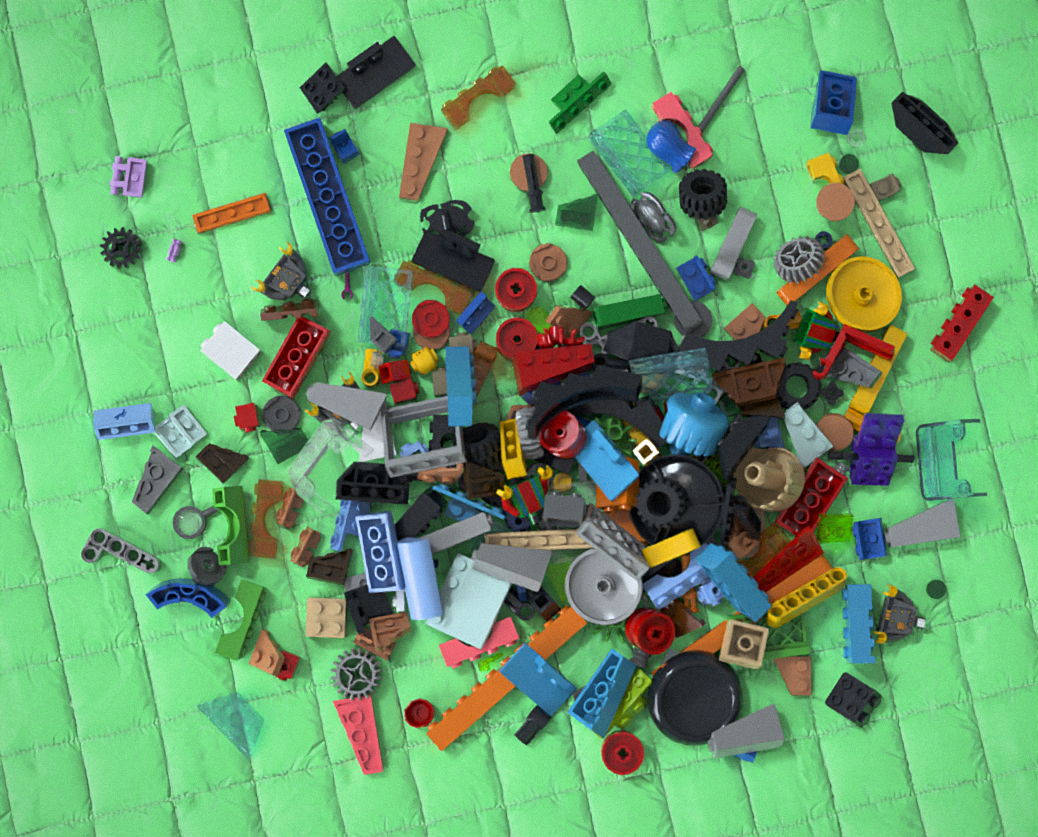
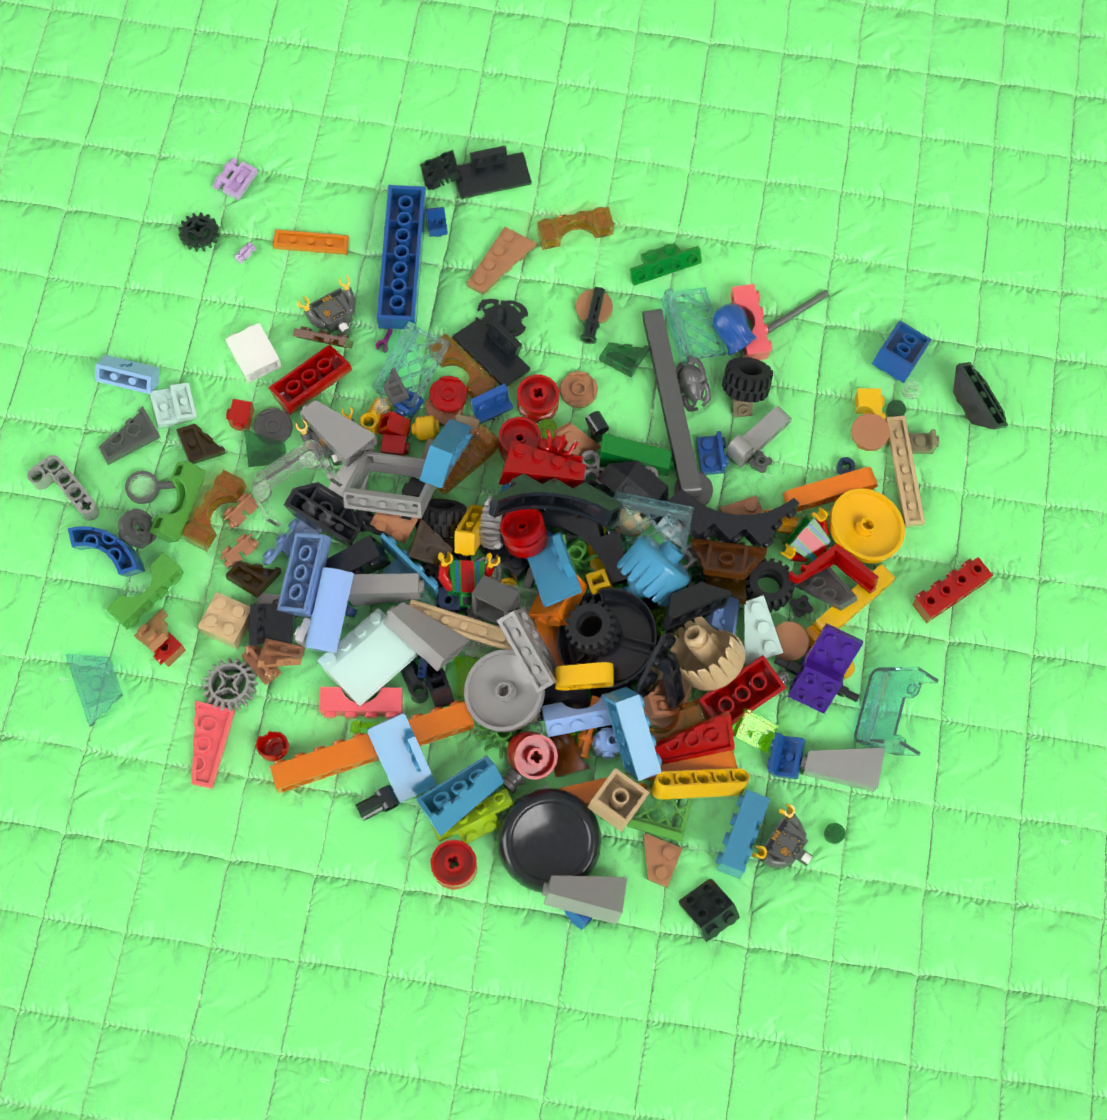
camera: 20 degrees right, 15 degrees down
light grey gear [773,235,825,284] -> none

